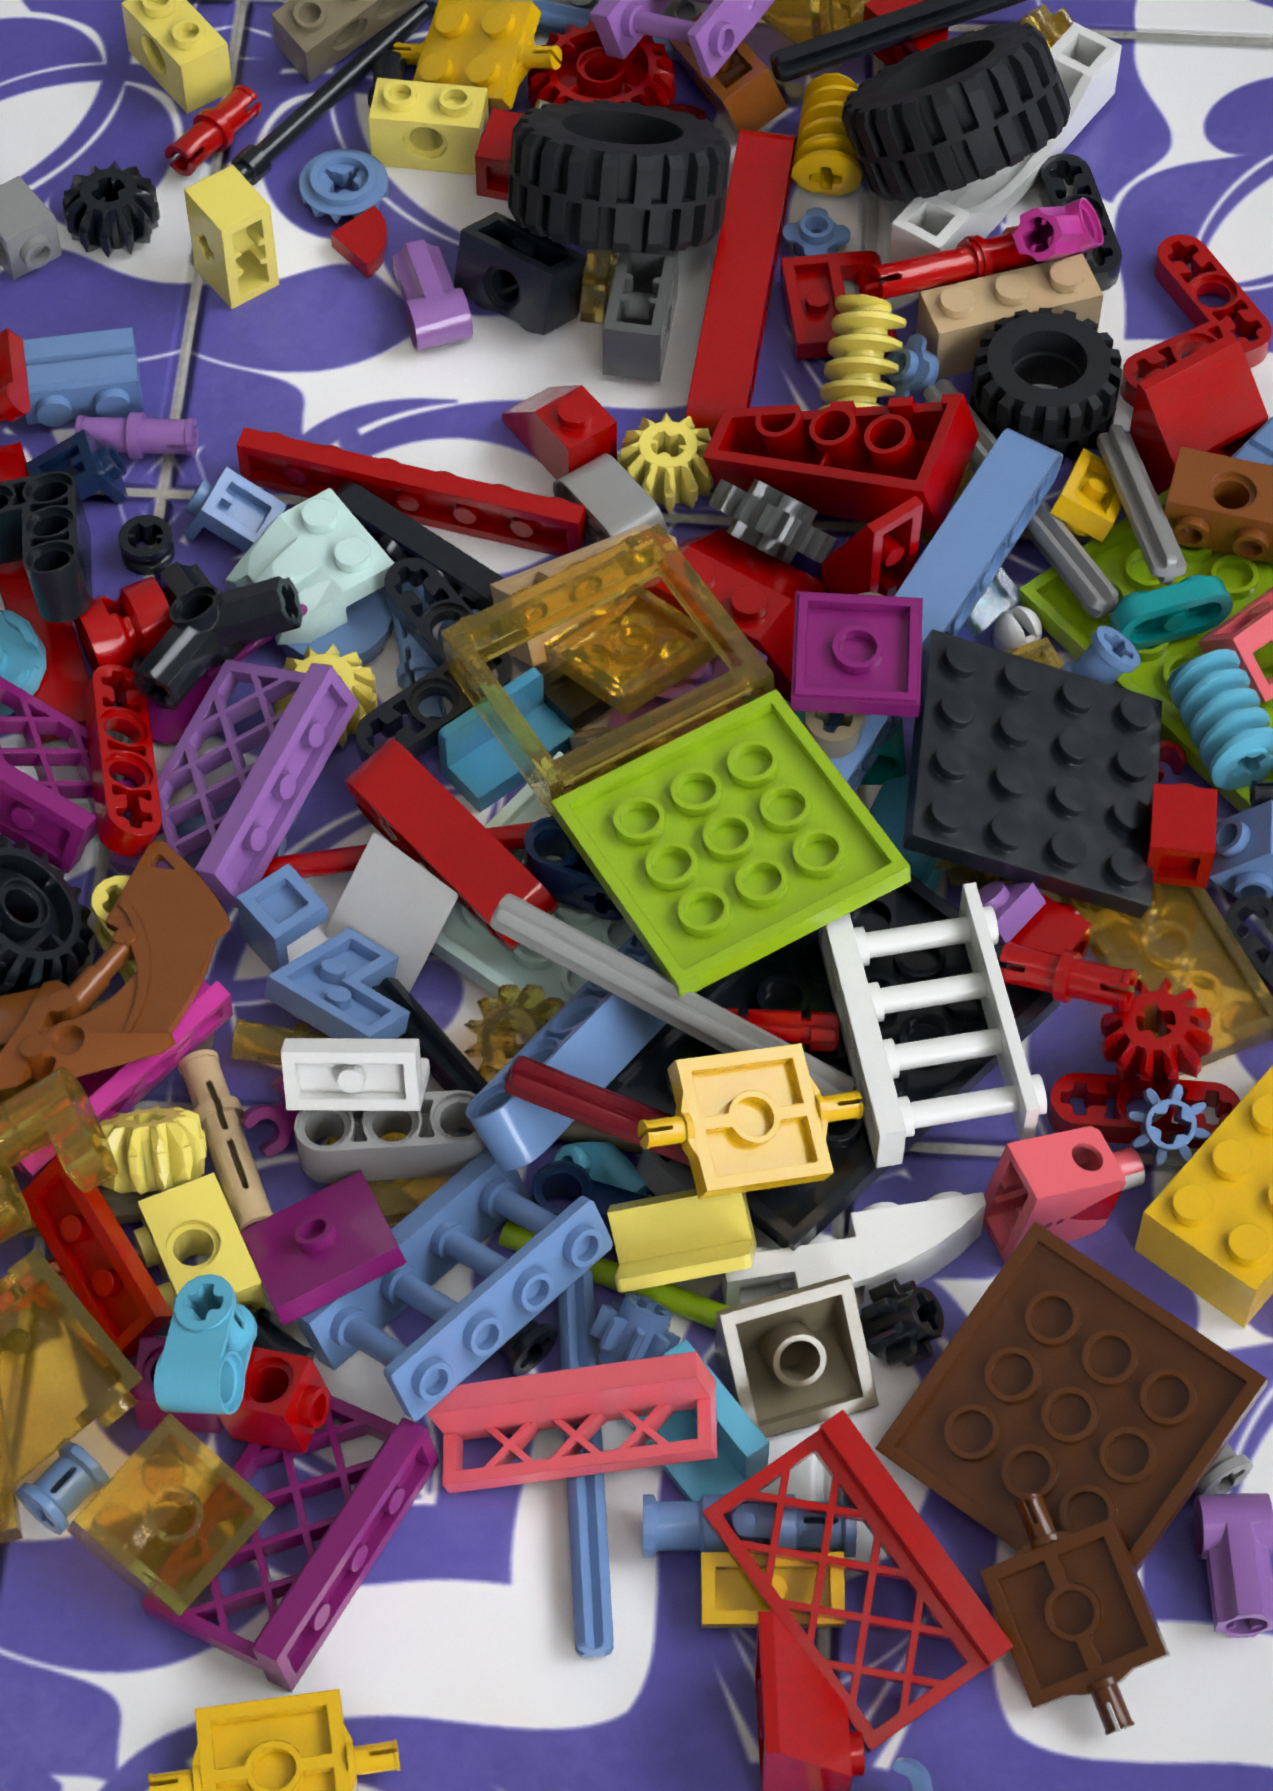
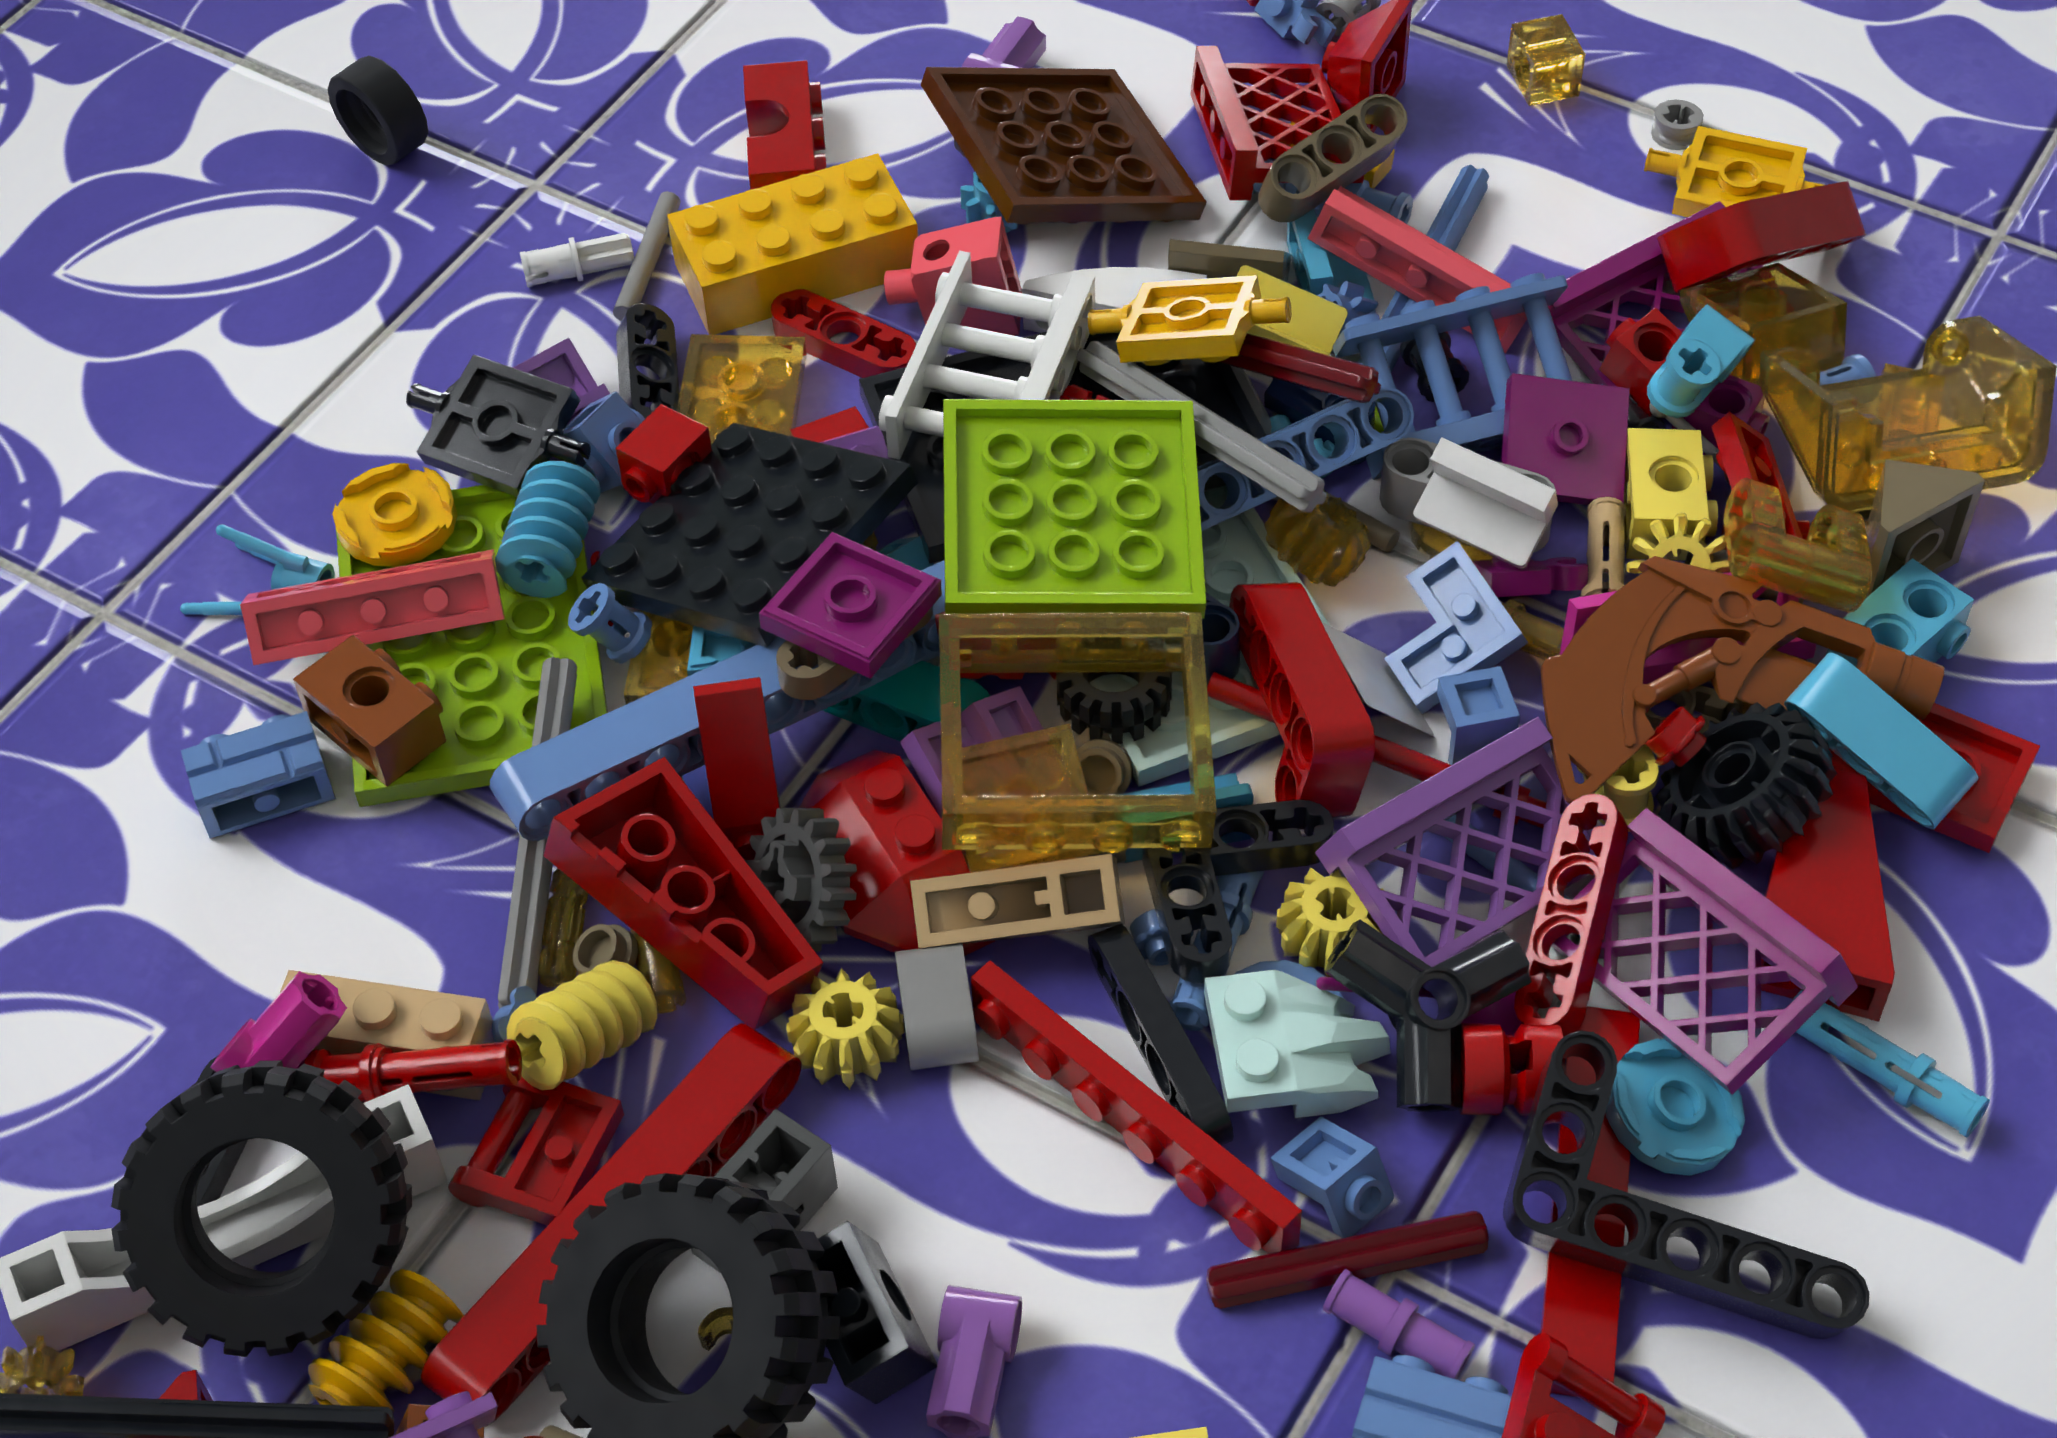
camera: 150 degrees left, 5 degrees down
dark blue bracket [26,429,128,504] -> none
black bush [118,515,175,576] -> none
black axle [372,977,488,1095] -> none
red slope [502,385,617,480] -> none
medium blue plate [782,207,850,257] -> none
black gear [860,1278,944,1367] -> none
black tyre [969,308,1122,464] -> none
reddish brown plate [979,1492,1170,1736] -> none
red pin [999,942,1137,1012] -> none
yellow plate [1050,448,1122,543] -> none
light grey axle [1097,424,1187,585] -> none
red gear [1100,977,1213,1090] -> none
teal plate [1109,575,1233,651] -> none
red beam [1120,234,1272,407] -> none
medium blue gear [1125,1084,1211,1167] -> none
red slope [1129,332,1268,495] -> none
none -> dark red axle [1206,1211,1489,1309]
none -> dark tan beam [1258,94,1408,222]
none -> red plate [1645,706,1707,767]
none -> red beam [1657,181,1866,293]

